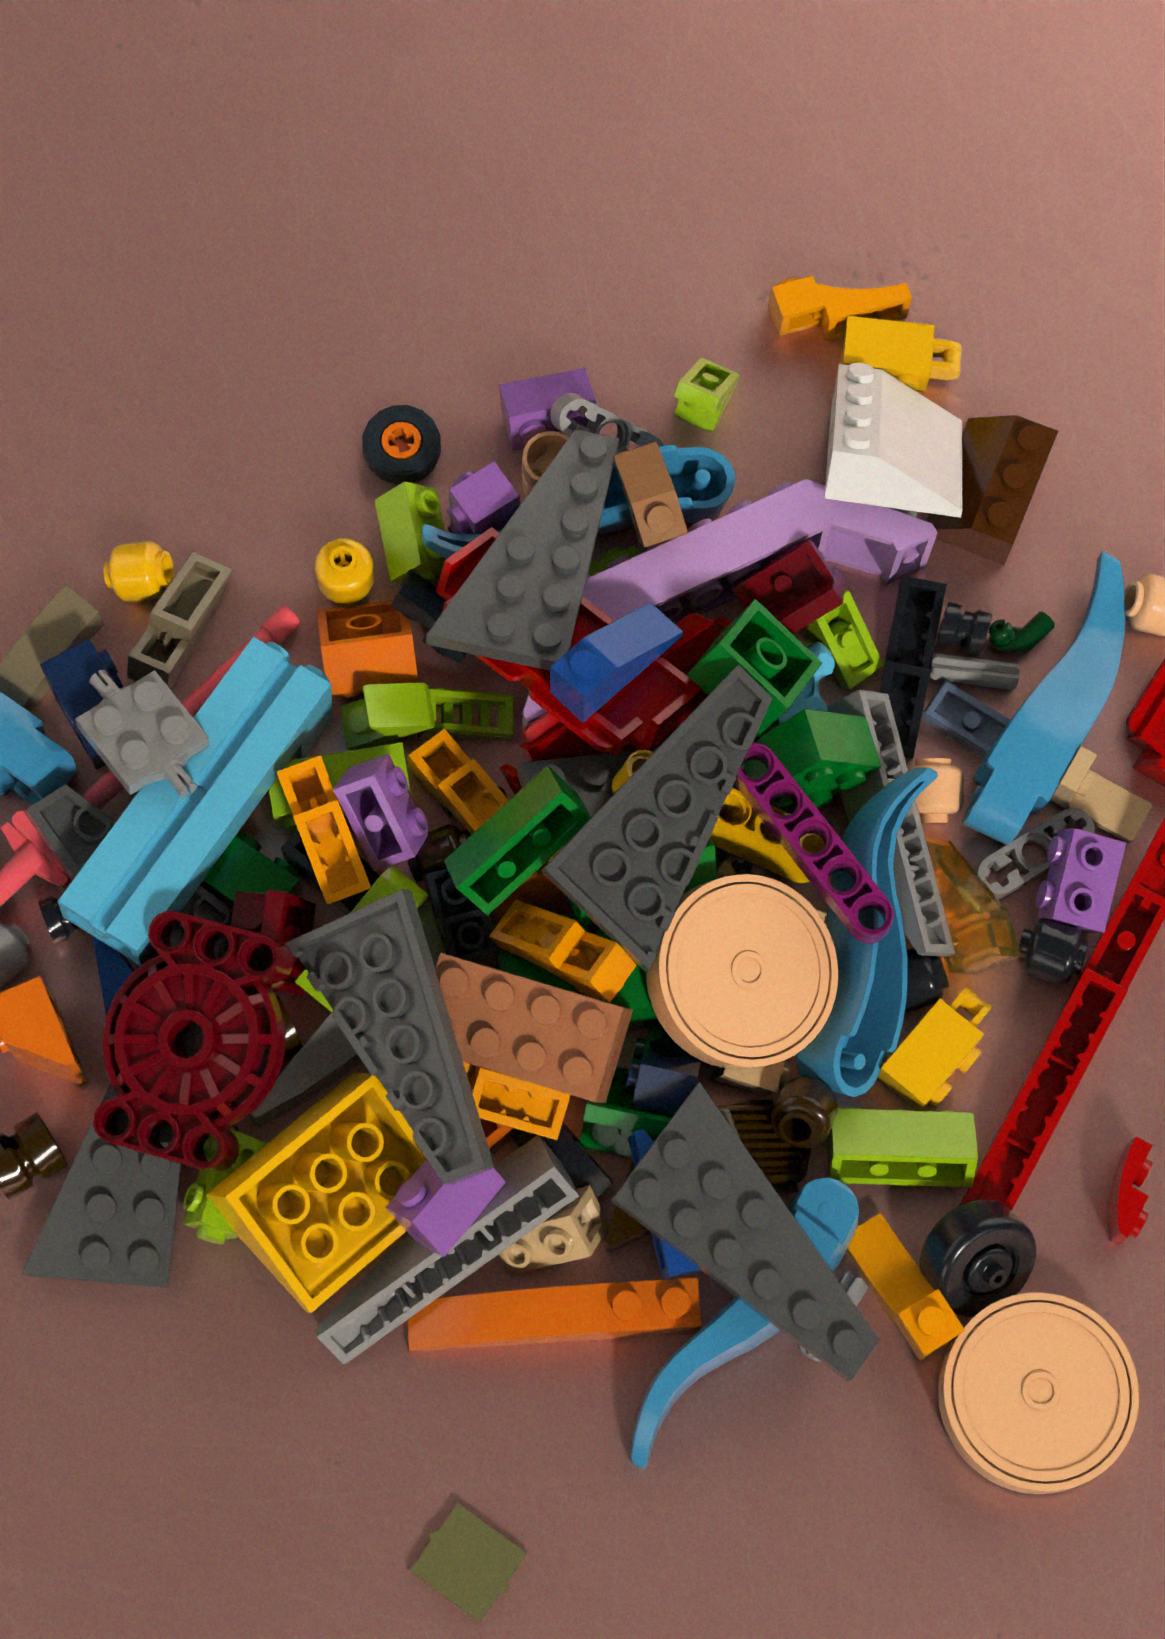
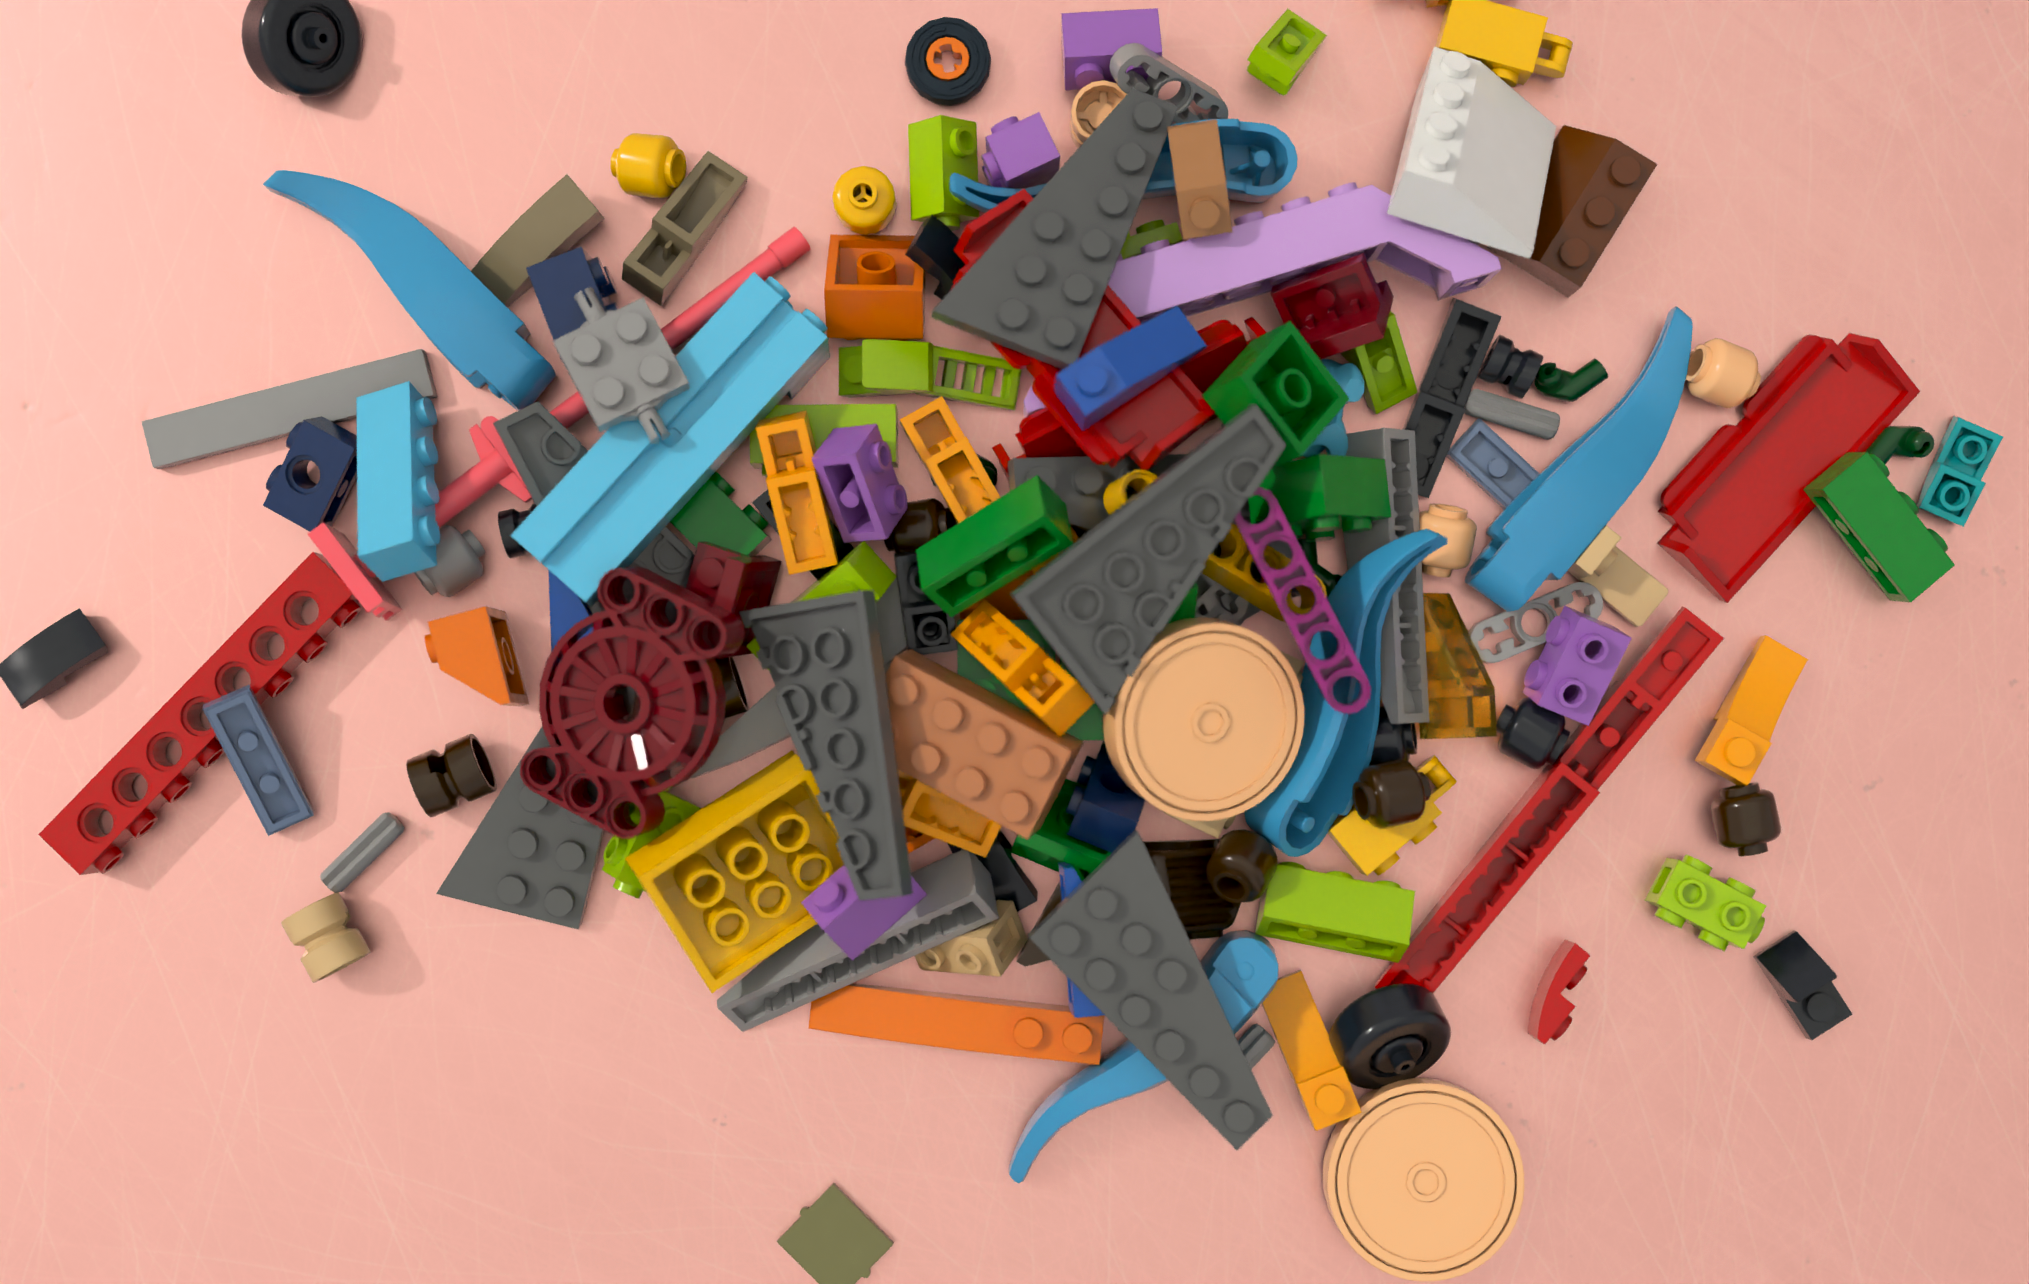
camera: 15 degrees right, 15 degrees up
none -> dark brown head [1352,759,1431,829]

